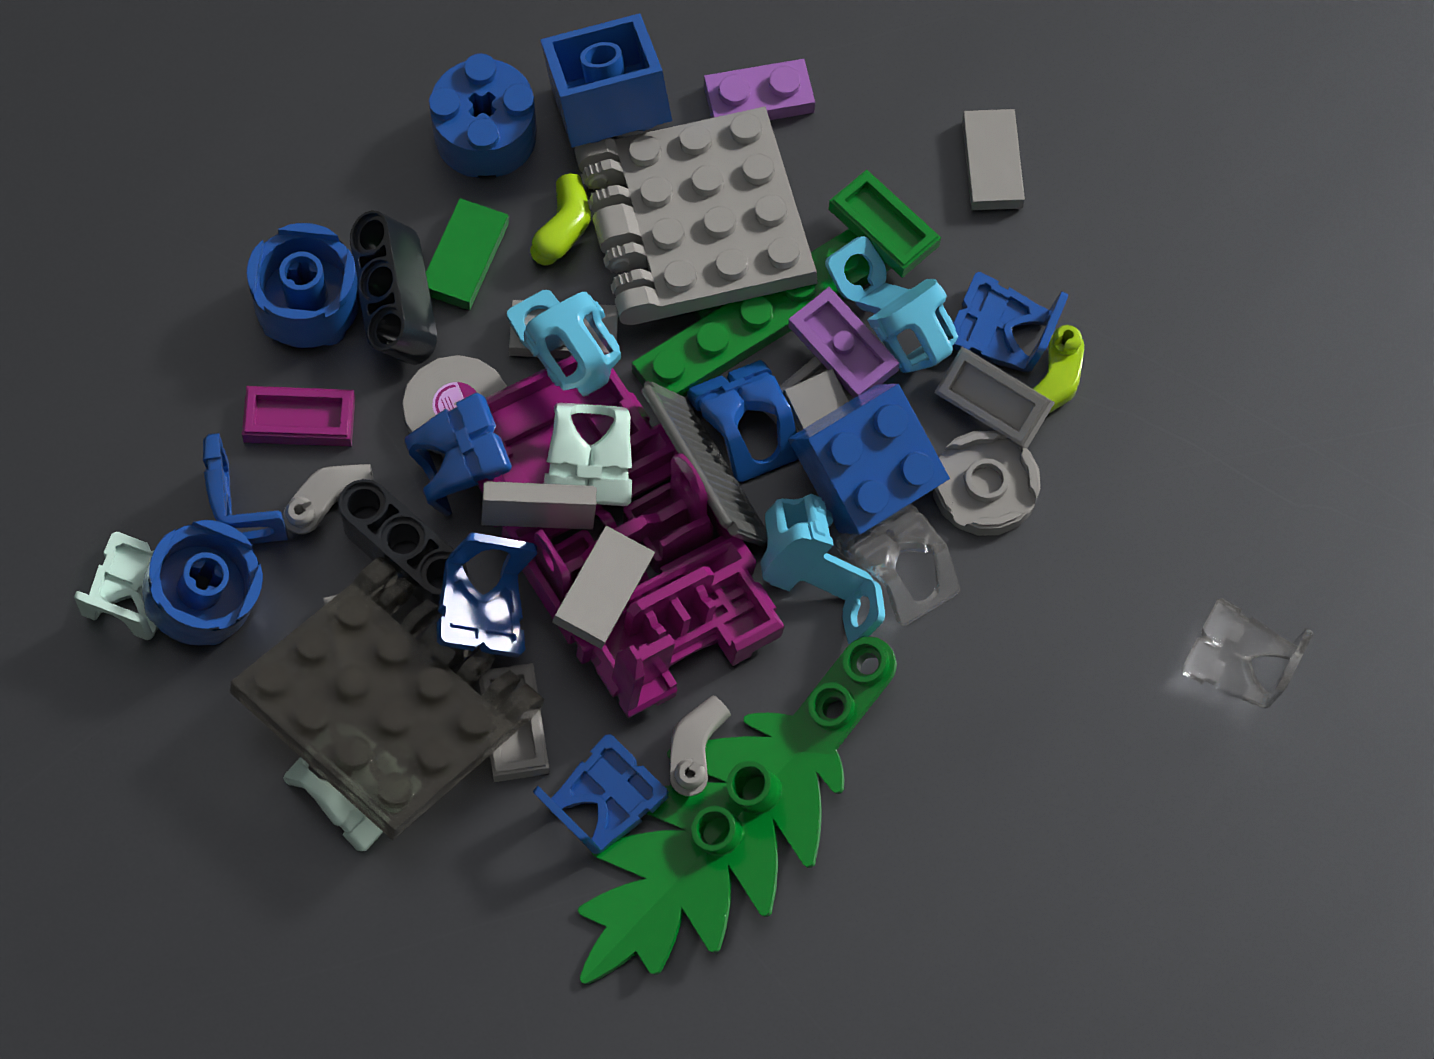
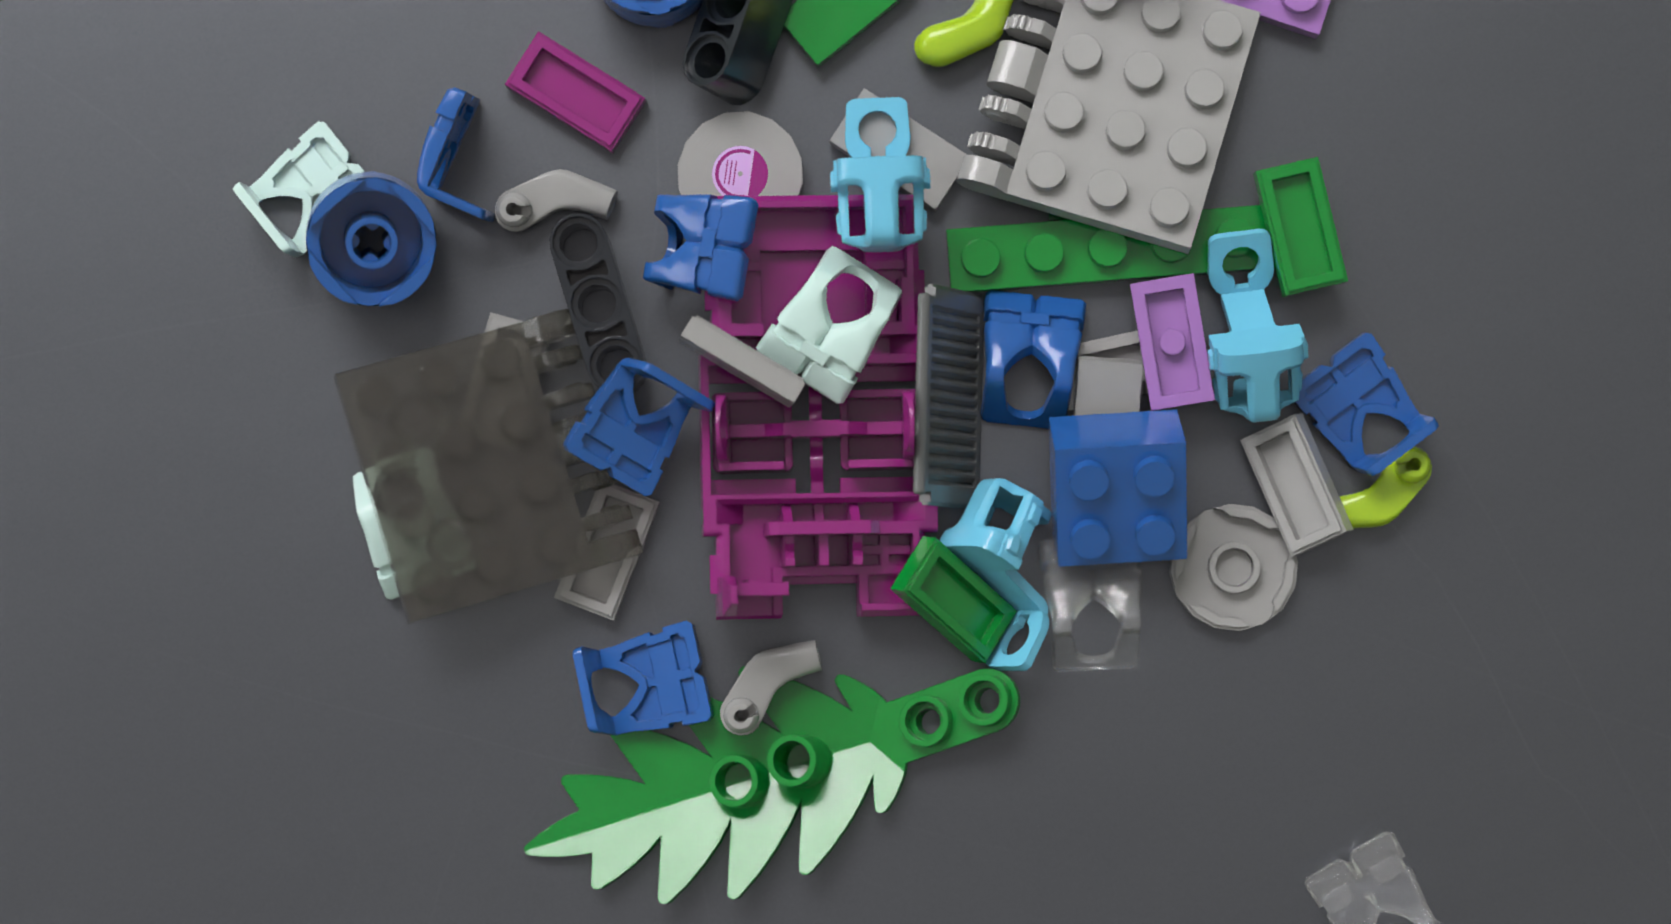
camera: 40 degrees right, 20 degrees up
light grey tile [552,526,655,649] -> none
light grey tile [962,109,1025,210] -> none
none -> green tile [890,536,1017,663]

